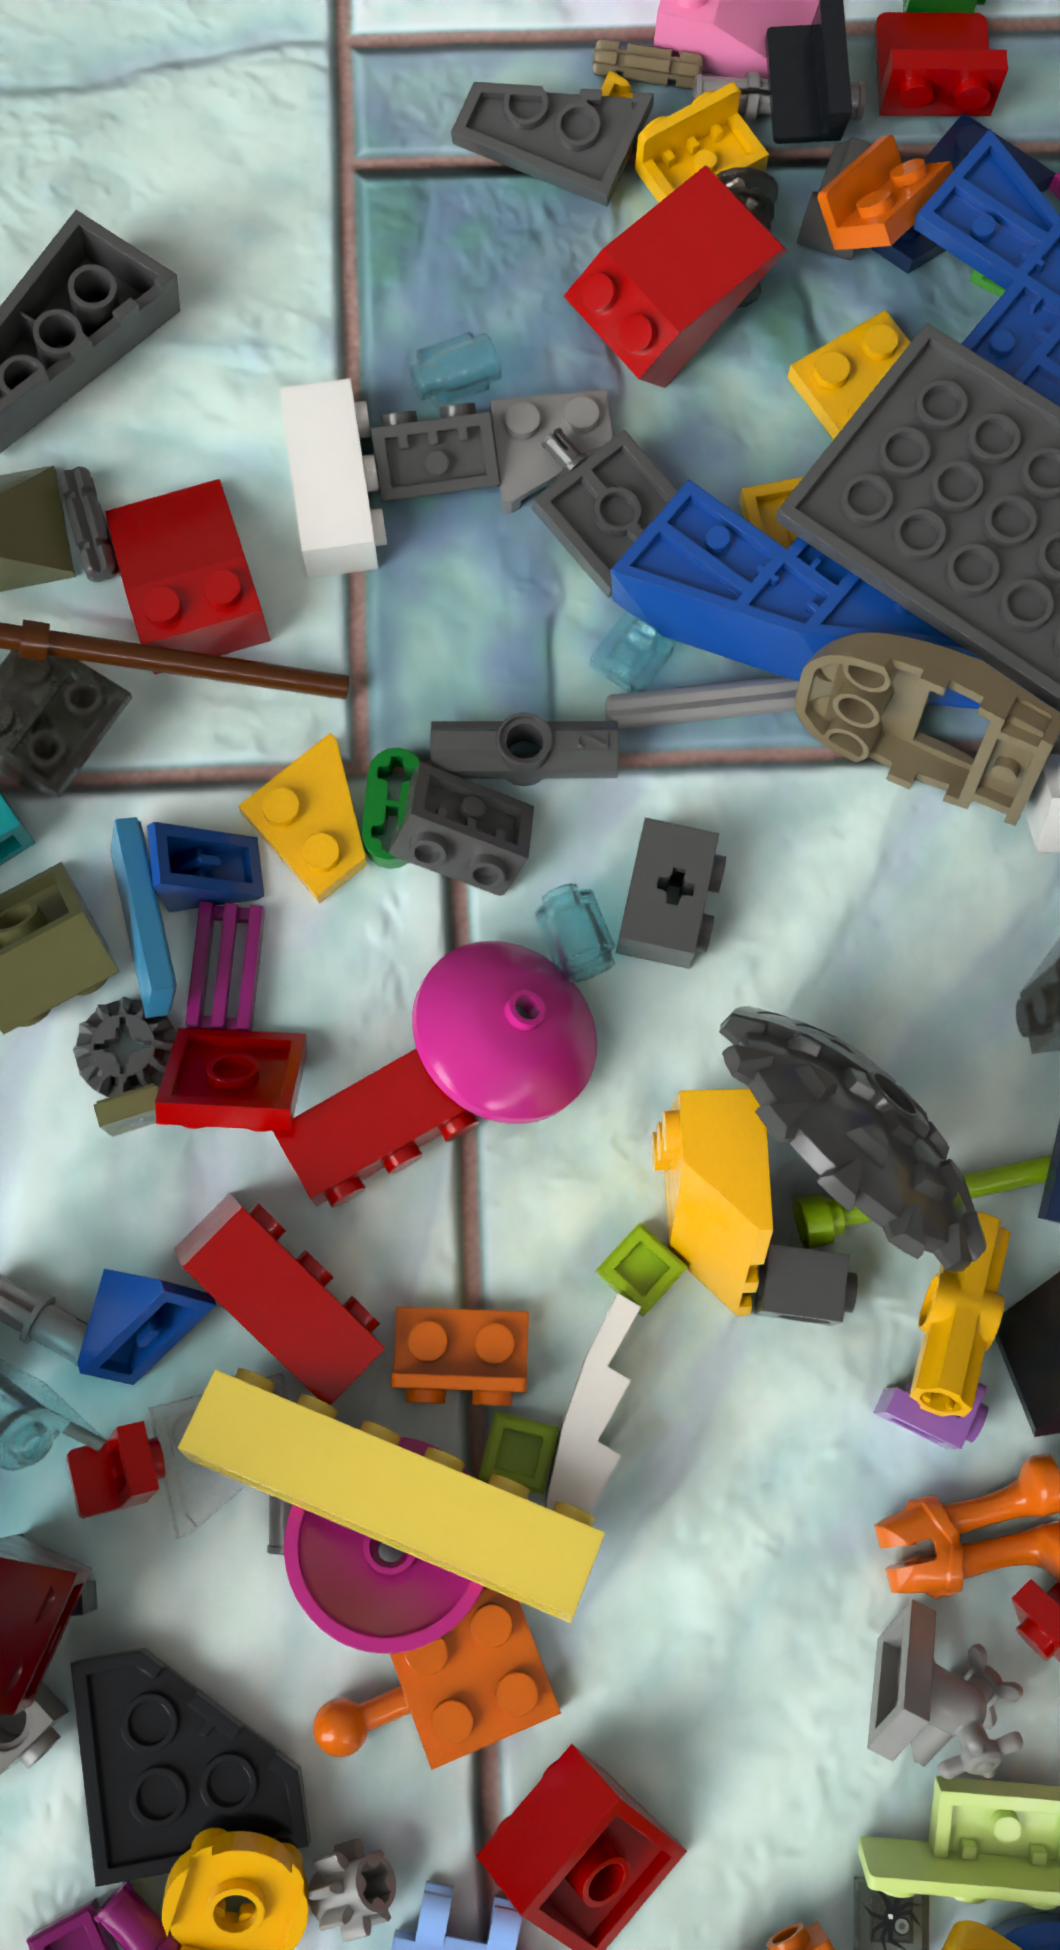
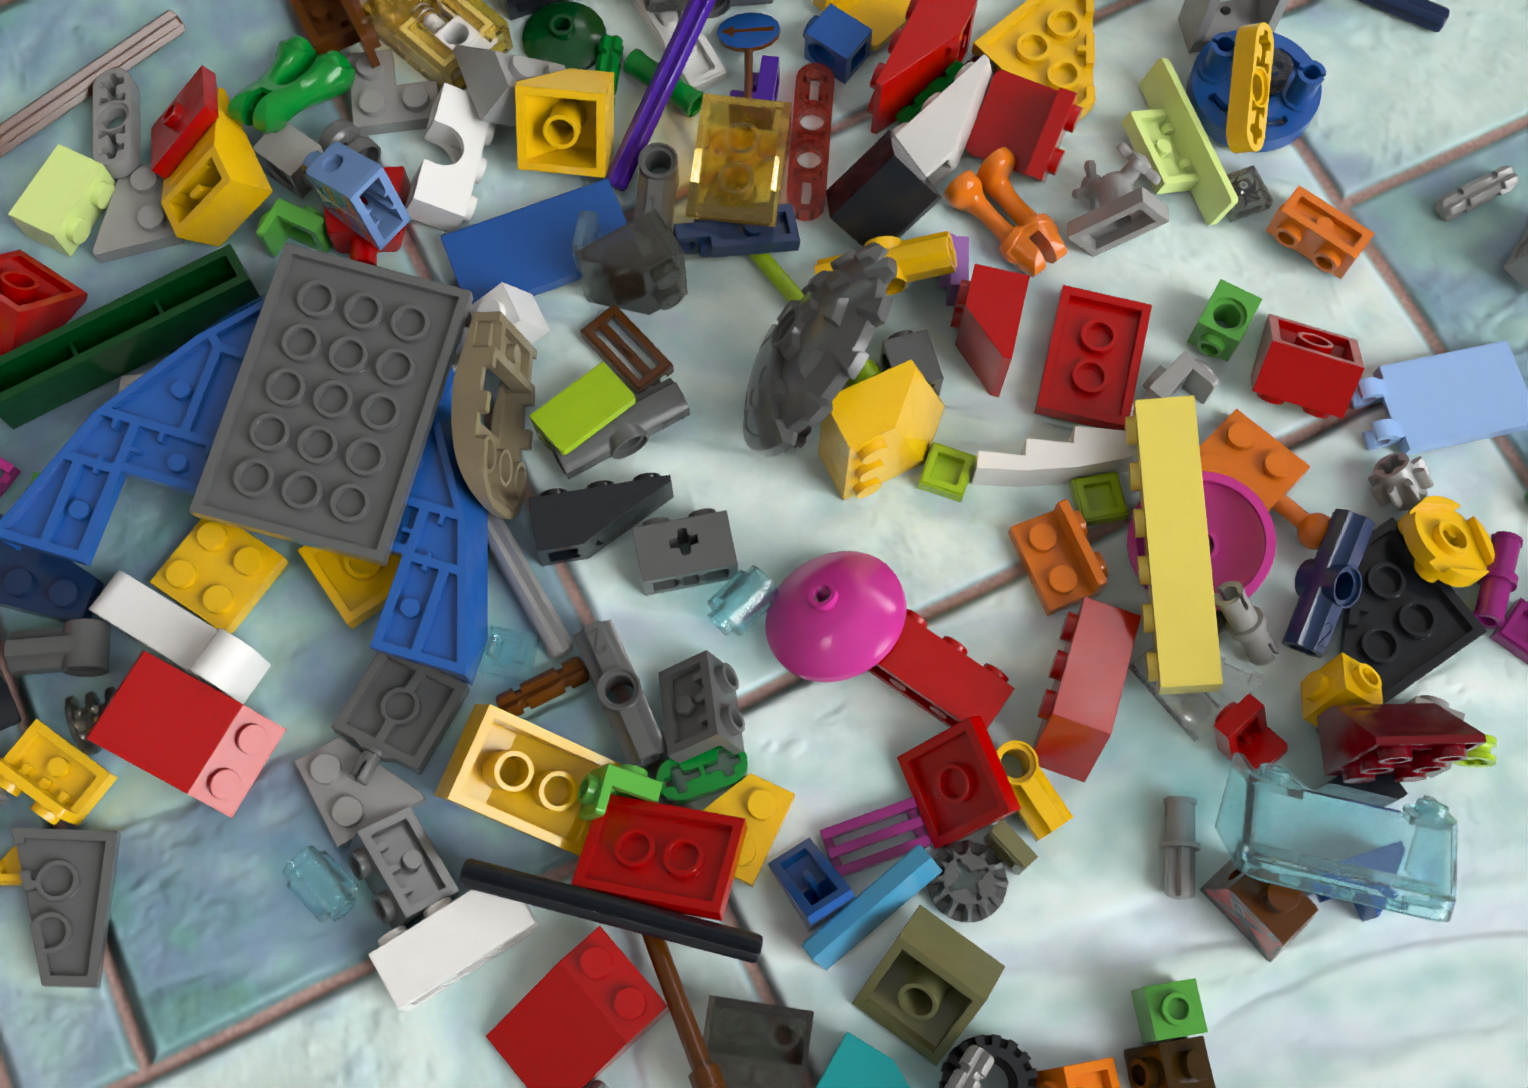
camera: 110 degrees left, 5 degrees down
blue slope [77,1269,217,1385] -> none
orange bracket [817,135,954,250] -> none
none -> white beam [89,570,272,704]
none -> yellow slope [434,704,620,856]
none -> black axle [459,858,763,963]
none -> reddish brown axle [495,656,589,717]
none -> lime panel [529,361,636,455]
none -> black slope [529,472,674,567]
none -> dark grey piece [548,378,690,480]
none -> red plate [571,794,748,921]
none -> bright green bracket [577,764,663,821]
none -> reddish brown tile [580,304,674,395]
none -> red slope [950,264,1030,397]
none -> yellow piece [996,740,1073,842]
none -> red plate [1034,285,1152,431]
none -> light grey bracket [1142,351,1220,404]
none -> bright green brick [1187,279,1262,362]
none -> light grey pin [1214,581,1279,666]
none -> dark blue piece [1282,508,1376,658]
none -> yellow bracket [1300,652,1383,727]

